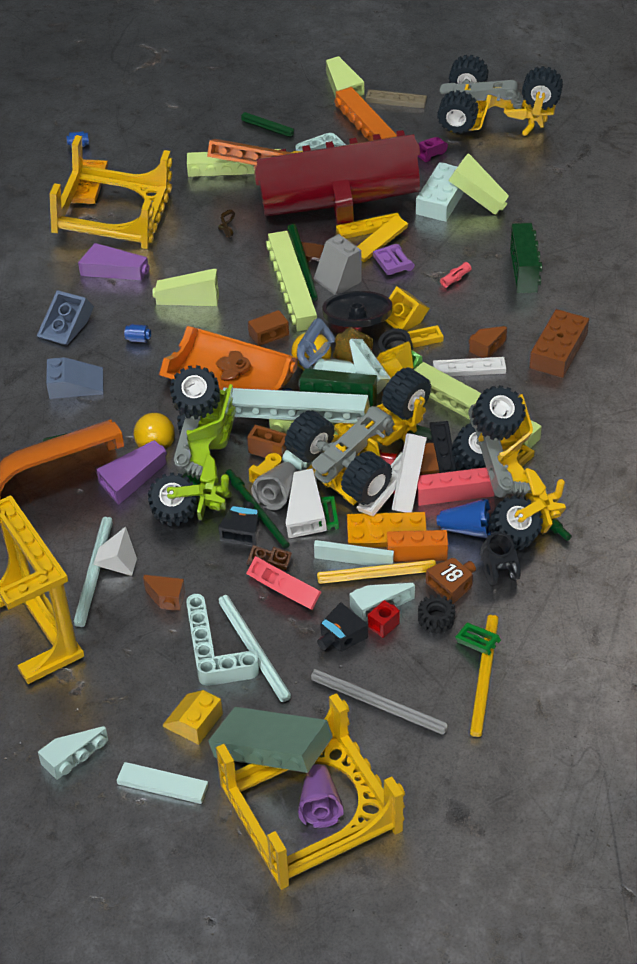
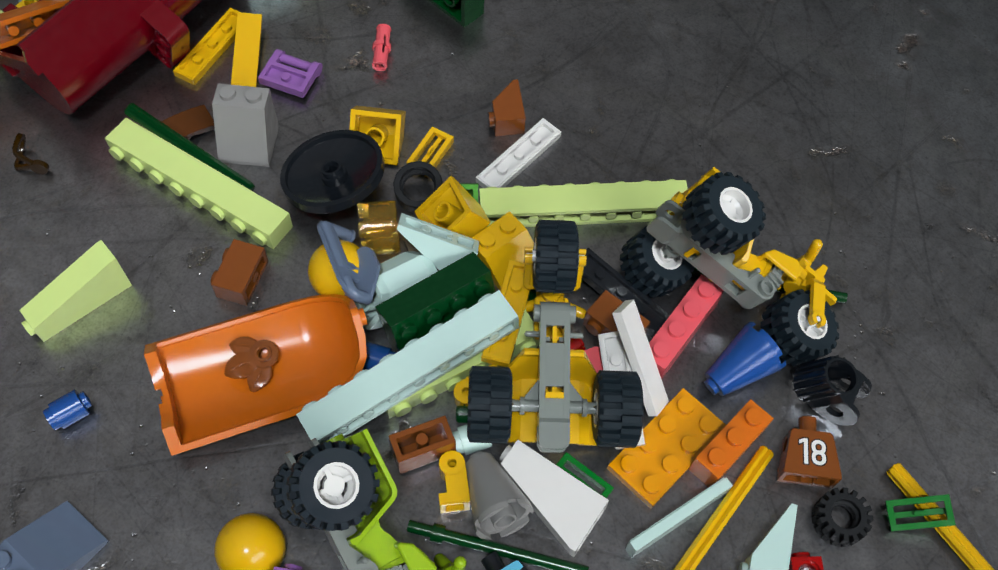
camera: 50 degrees left, 15 degrees up
dark orange brick [529,309,589,378] -> none

